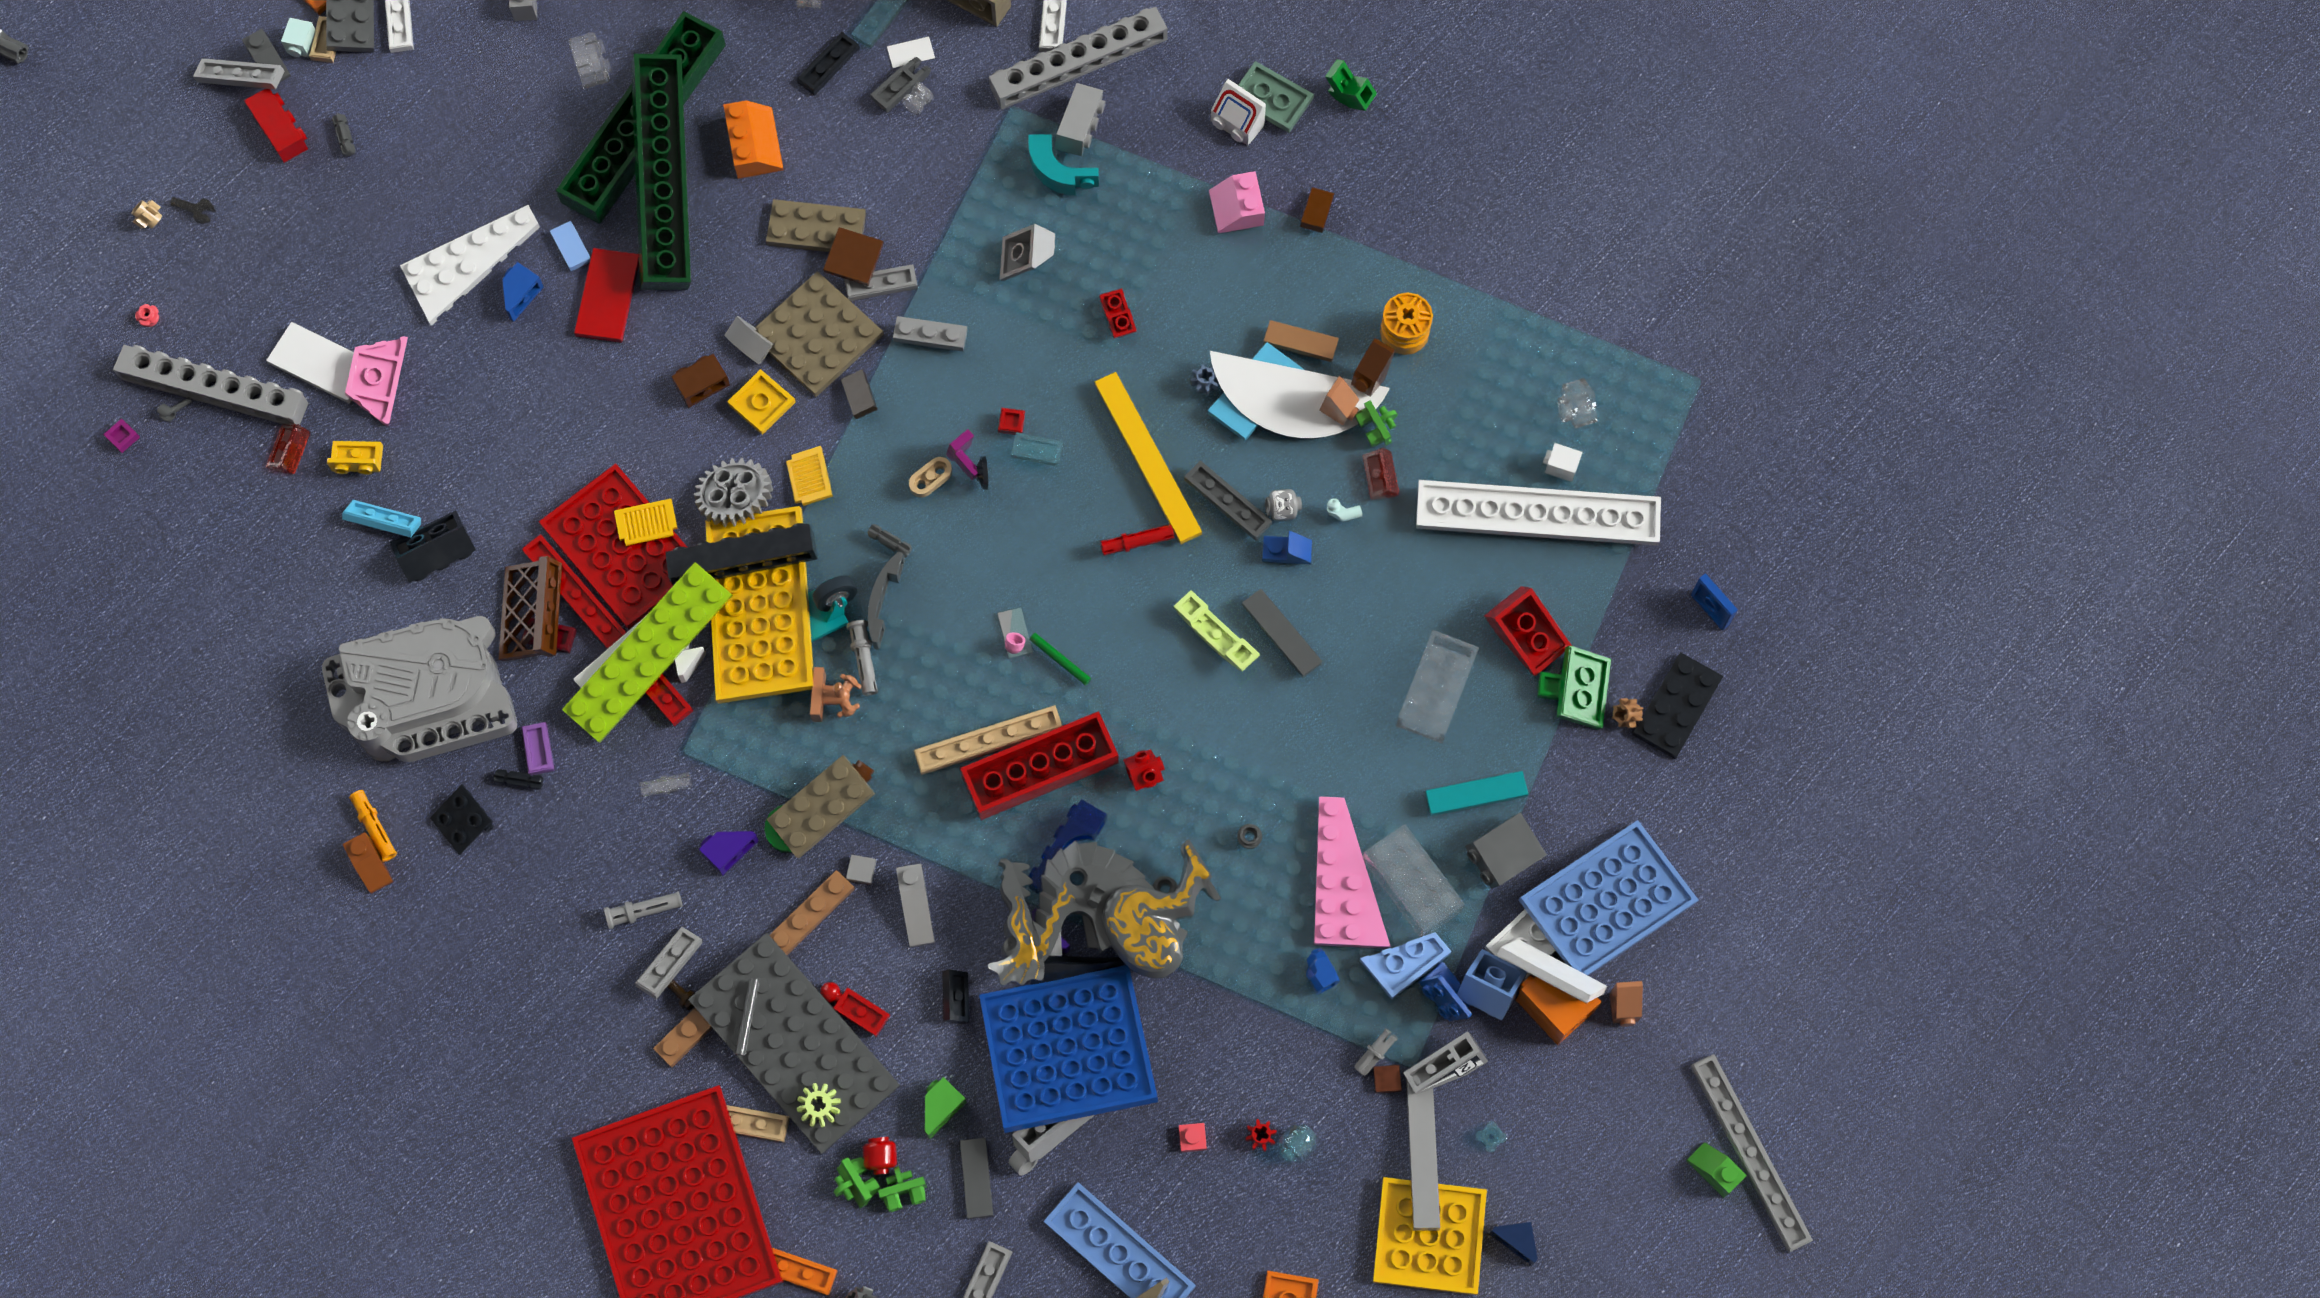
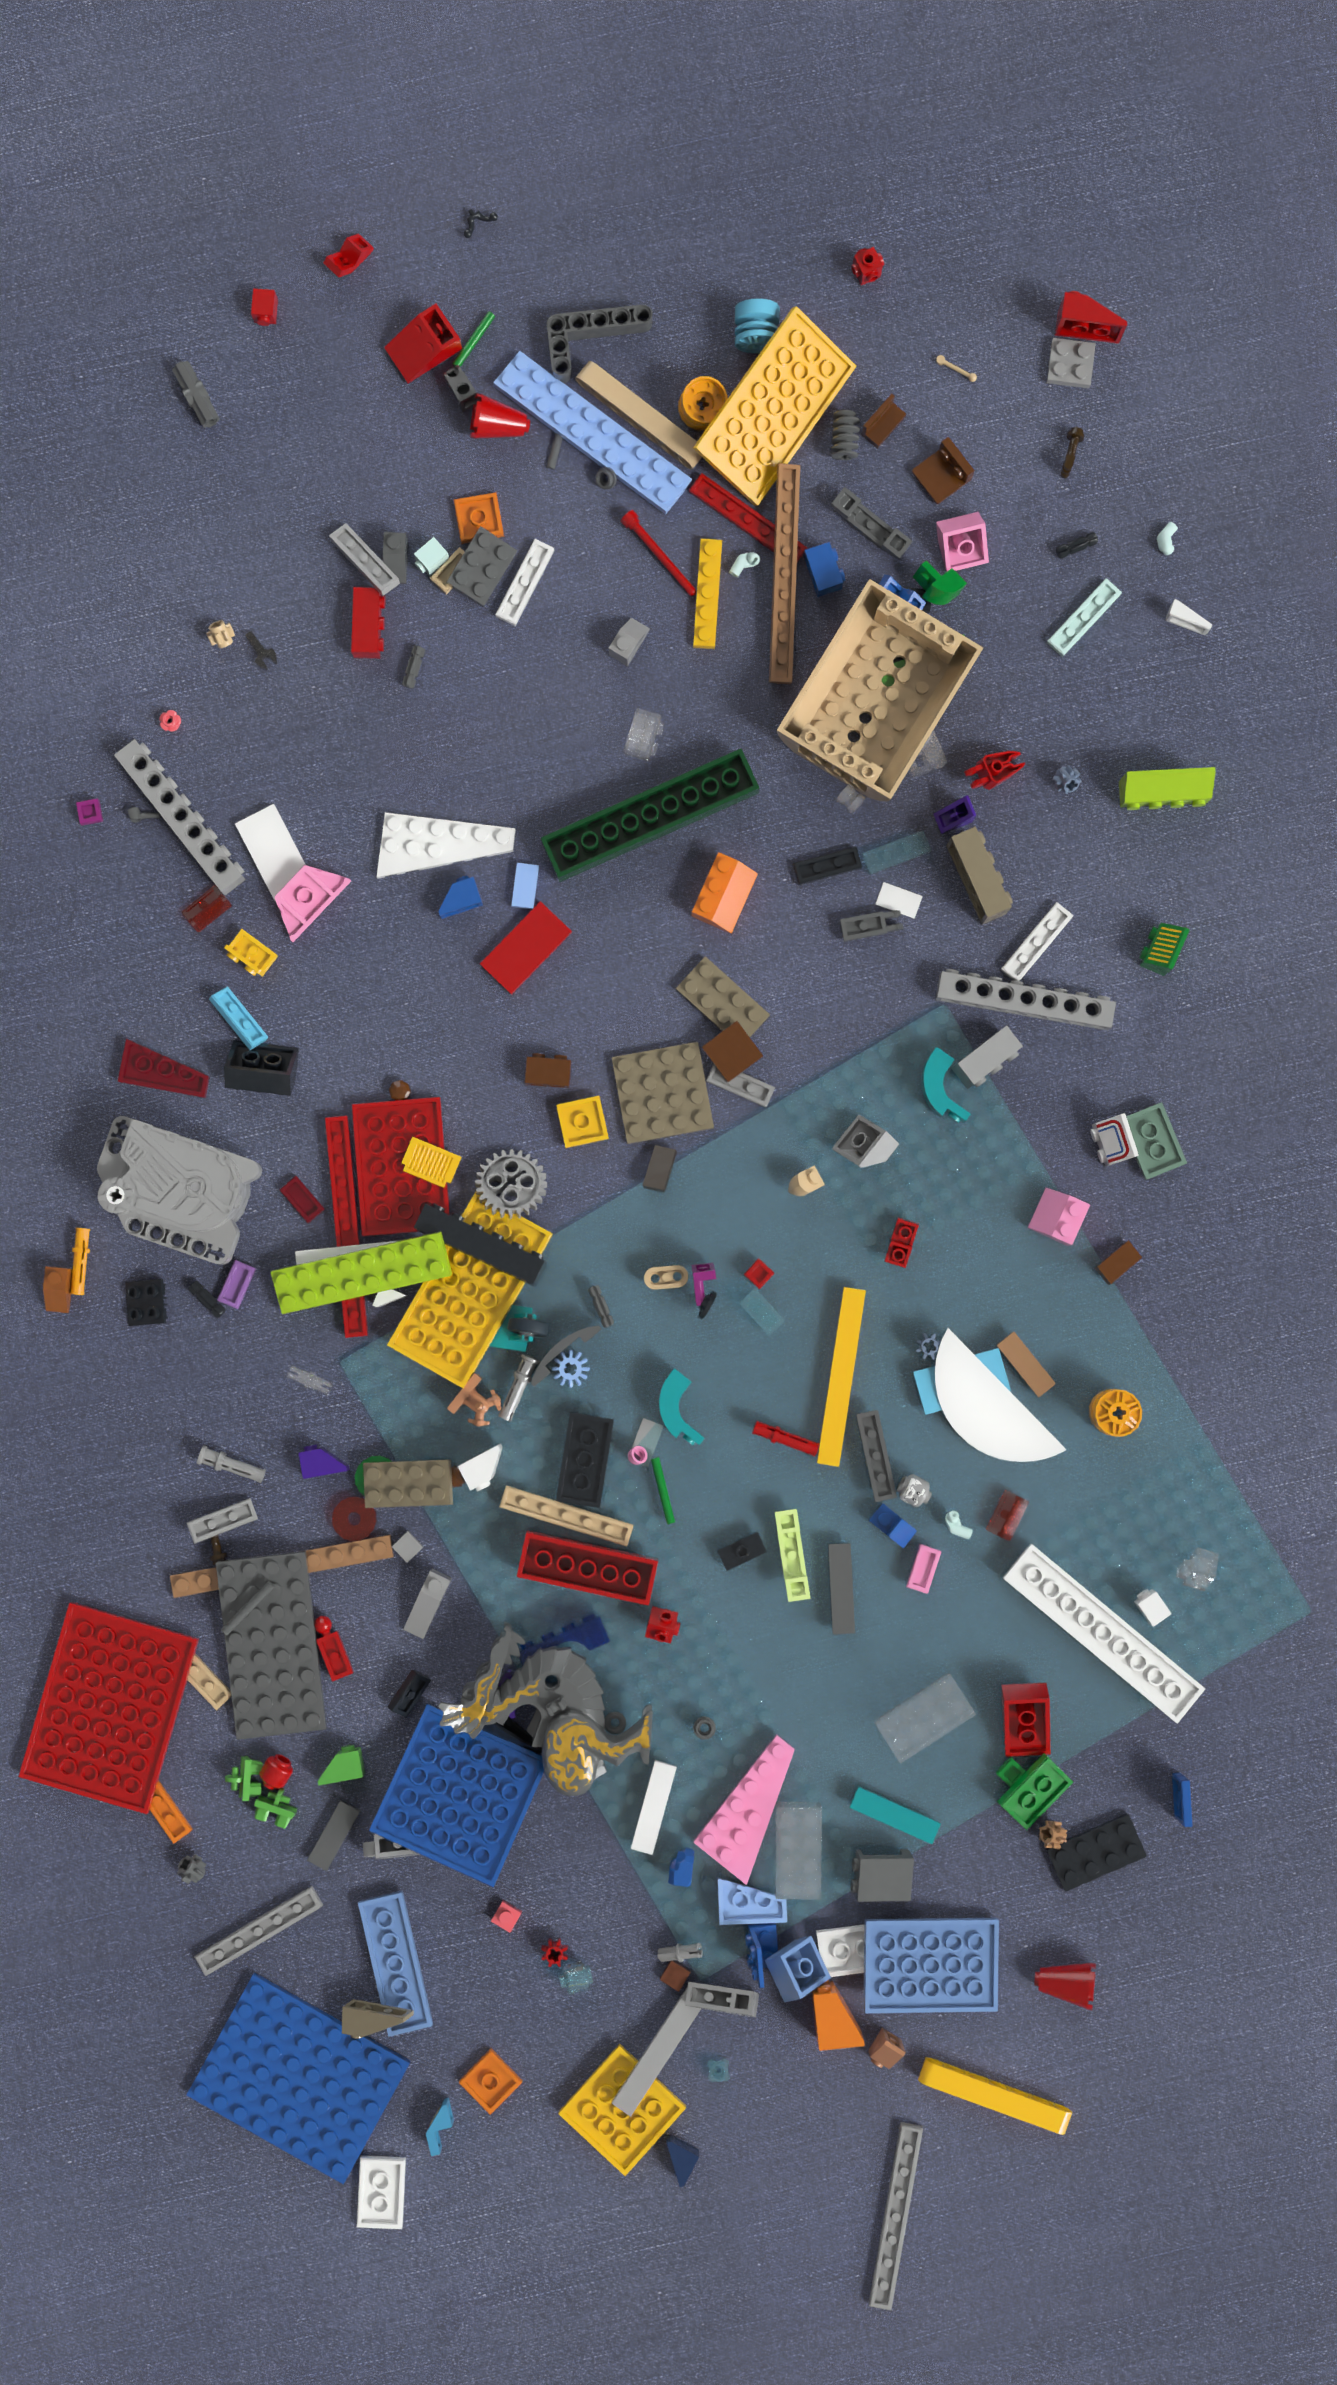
camera: 35 degrees right, 15 degrees up
reddish brown fence [498,556,562,661] -> none
dark green brick [631,53,691,290] -> none
light grey slope [724,316,773,364] -> none
yellow window [786,446,833,506] -> none
yellowish green gear [797,1083,841,1128] -> none
light grey plate [893,316,968,352] -> none
clear wheel [902,83,934,116] -> none
nougat slope [1319,376,1359,425] -> none
green brick [1325,59,1377,111] -> none
reddish brown slope [1351,338,1395,397] -> none
bright green hips [1355,400,1398,447] -> none
white tile [1497,939,1607,1003] -> none
bright green slope [1686,1142,1747,1198] -> none
none -> dark red wing [117,1039,210,1098]
none -> clear red tile [332,1496,377,1541]
none -> reddish brown tile [389,1080,411,1101]
none -> white slope [458,1443,503,1492]
none -> light blue gear [552,1350,590,1388]
none -> black plate [556,1412,614,1508]
none -> white tile [631,1760,677,1855]
none -> teal arch [659,1368,705,1445]
none -> black plate [717,1531,767,1571]
none -> tan plate [788,1165,825,1196]
none -> bright pink tile [906,1544,942,1594]
none -> yellow beam [918,2057,1072,2135]
none -> red cone [1034,1963,1096,2010]

